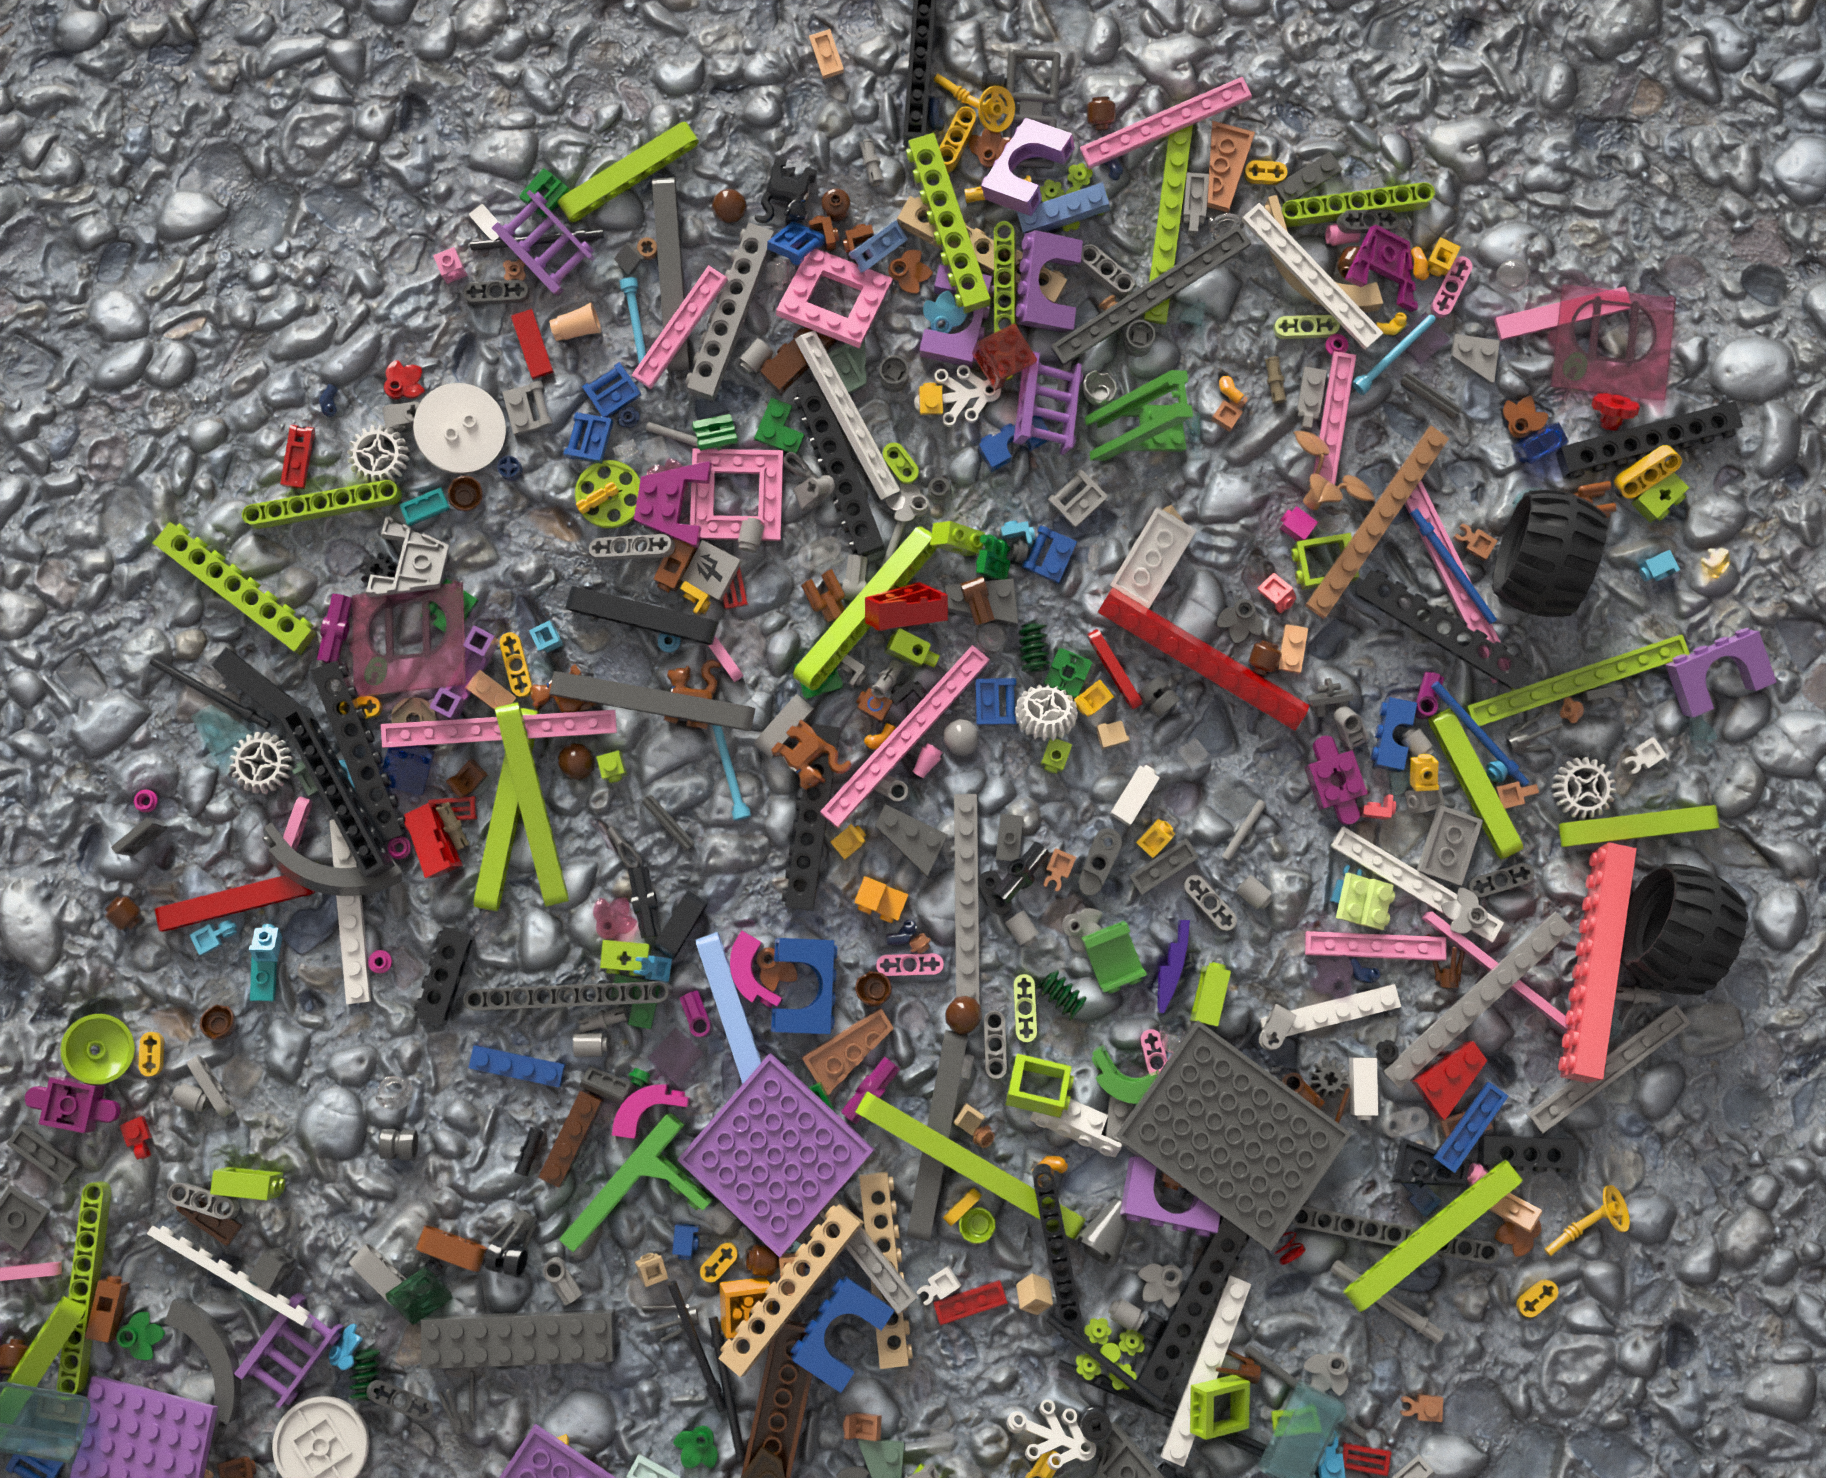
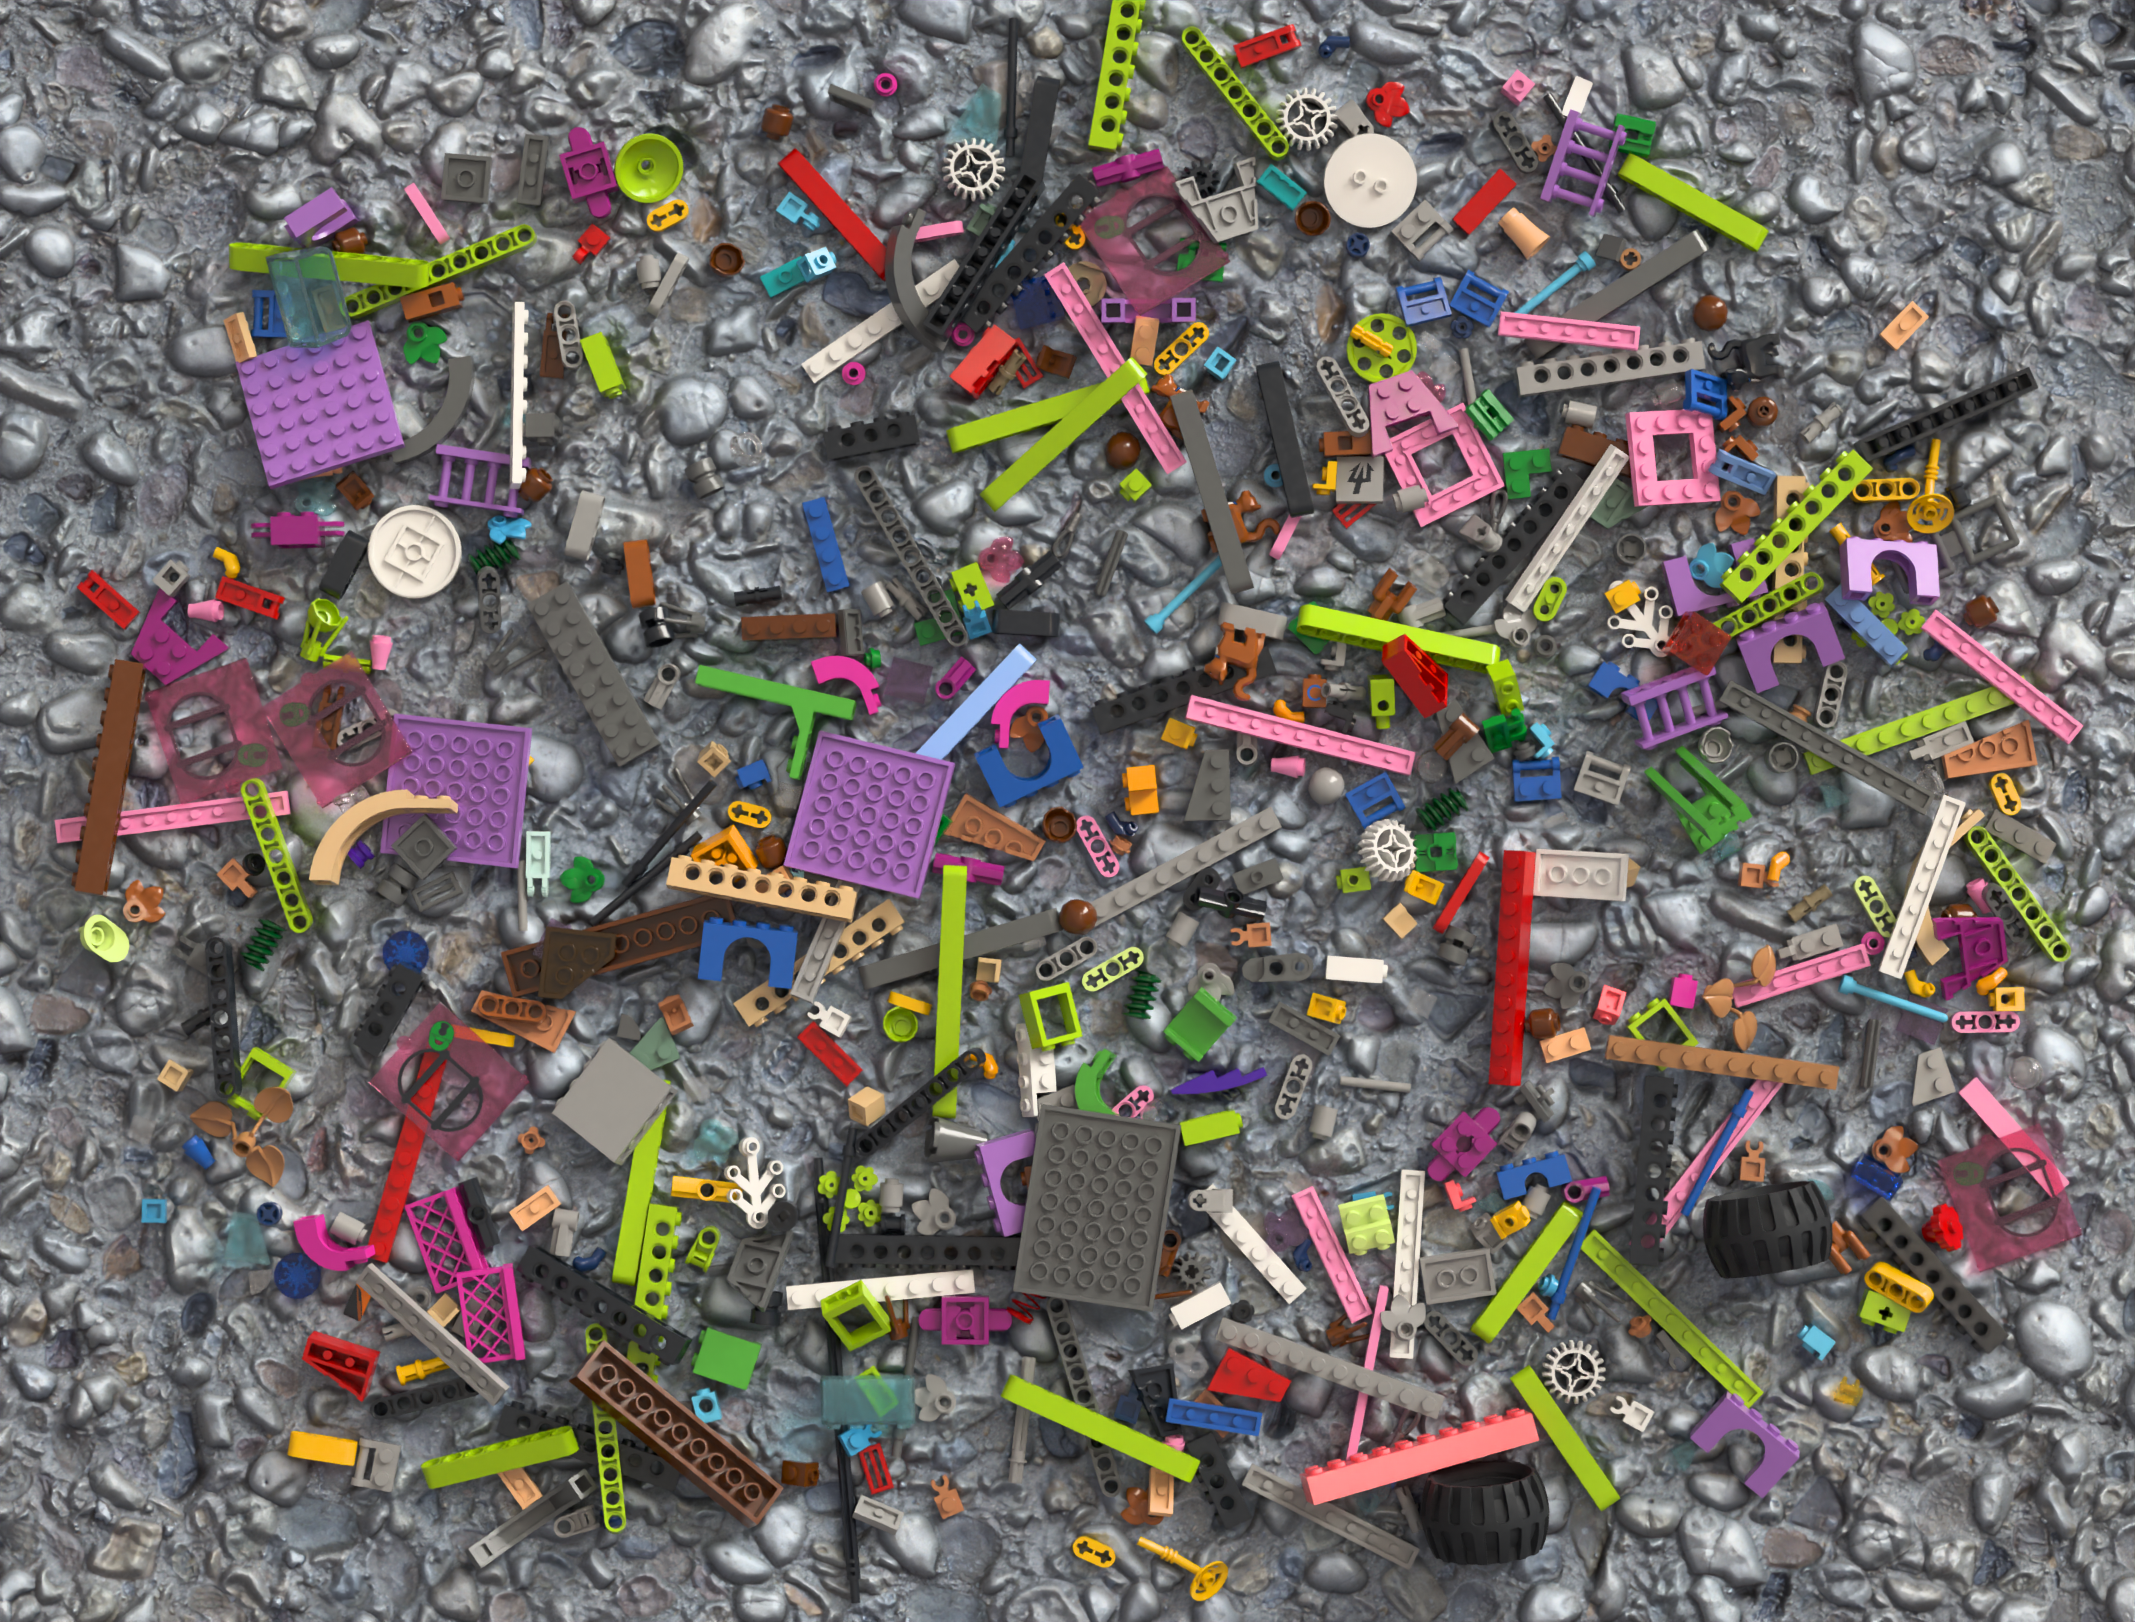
camera: 65 degrees right, 5 degrees up
clear green plate [385,1267,453,1325] -> none
none -> reddish brown head [518,468,553,502]
none -> clear light blue plate [694,1119,739,1163]
none -> magenta brick [918,1295,1012,1345]
none -> flat silver piece [1388,1408,1421,1448]

